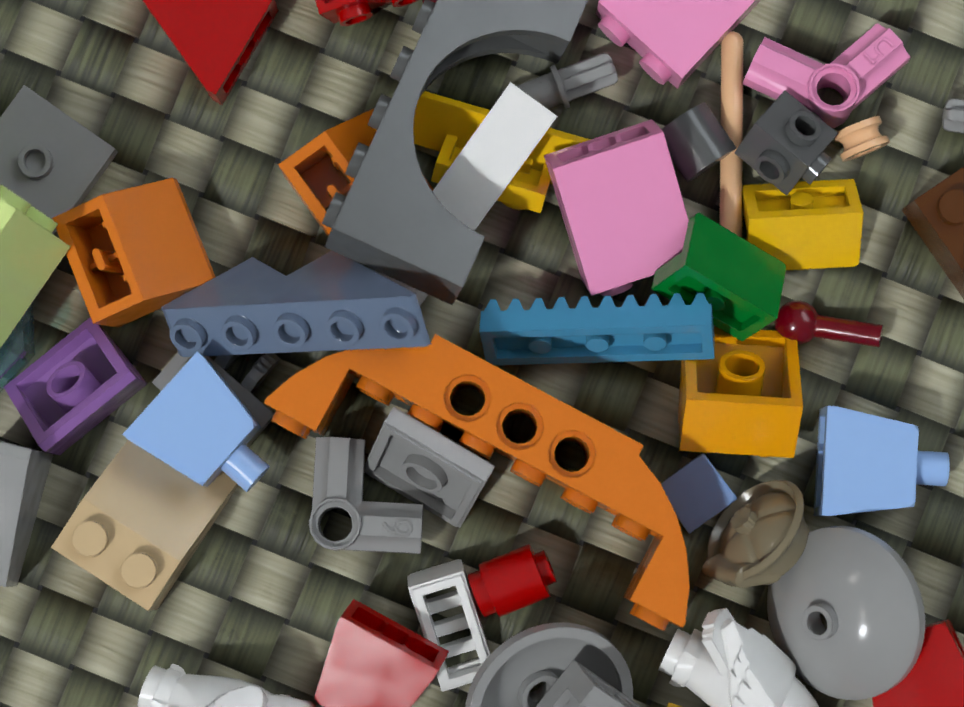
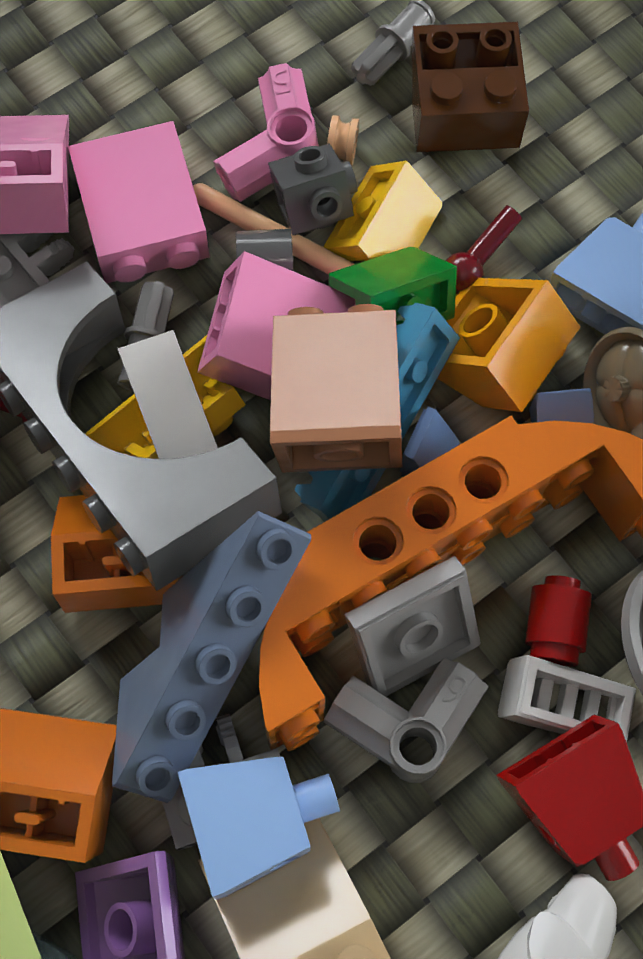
camera: 60 degrees left, 15 degrees down
none -> slope [270,304,402,473]
none -> medium blue slope [400,406,459,477]

